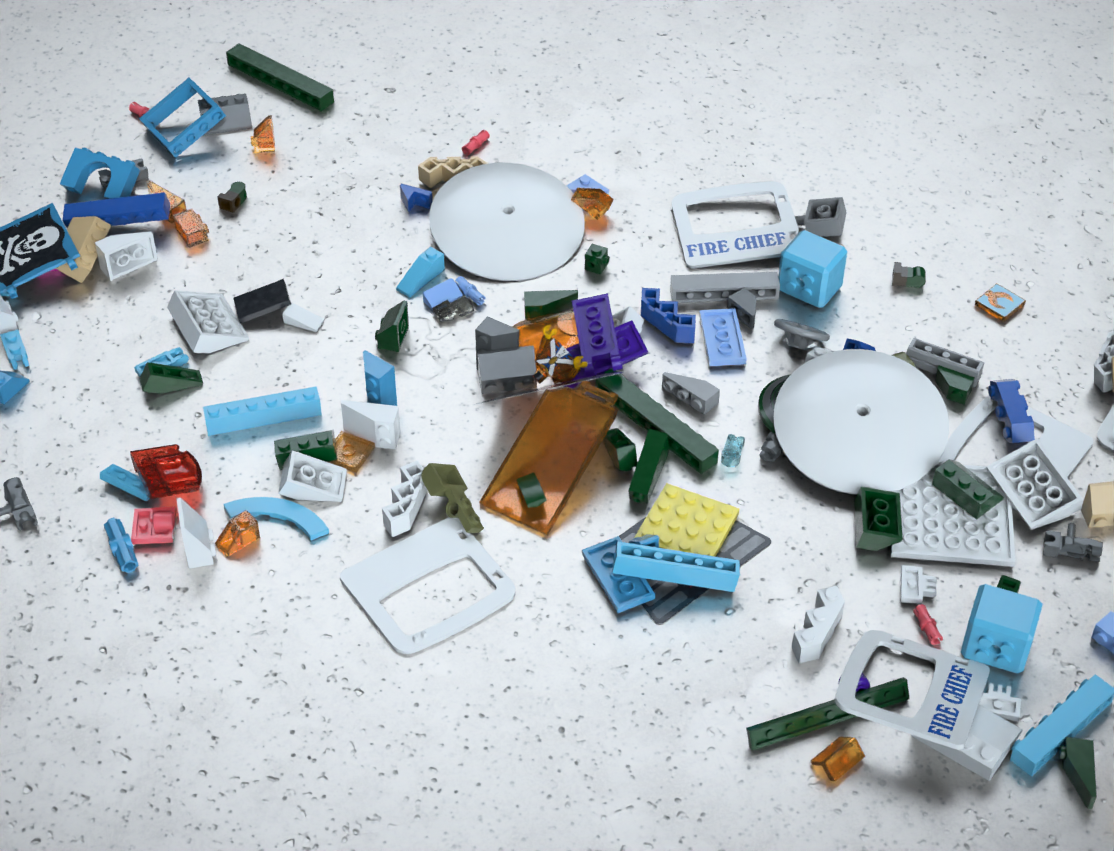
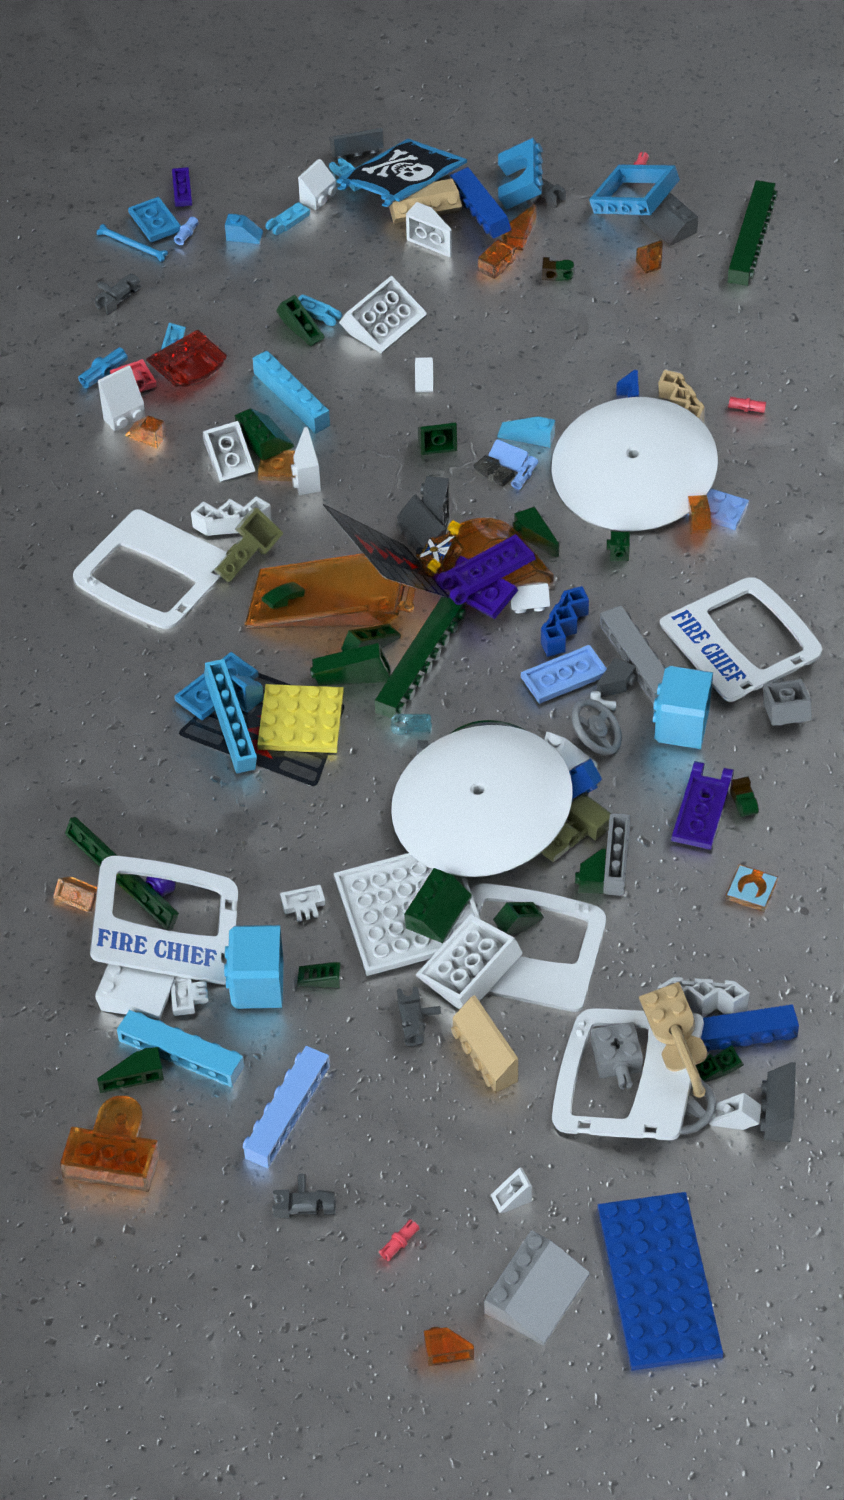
camera: 70 degrees right, 5 degrees up
medium azure tile [224,497,329,540] -> none
black tile [233,279,291,324] -> none
dark azure slope [363,350,397,406] -> none
light grey slope [662,372,720,415] -> none
white brick [791,586,845,663] -> none
dark green slope [854,487,903,551] -> none
coral pin [913,604,943,645] -> none
blue brick [988,379,1035,443] -> none
none -> dark green slope [493,902,544,935]
none -> white arm [589,691,616,711]
none -> dark purple hinge [671,761,734,850]

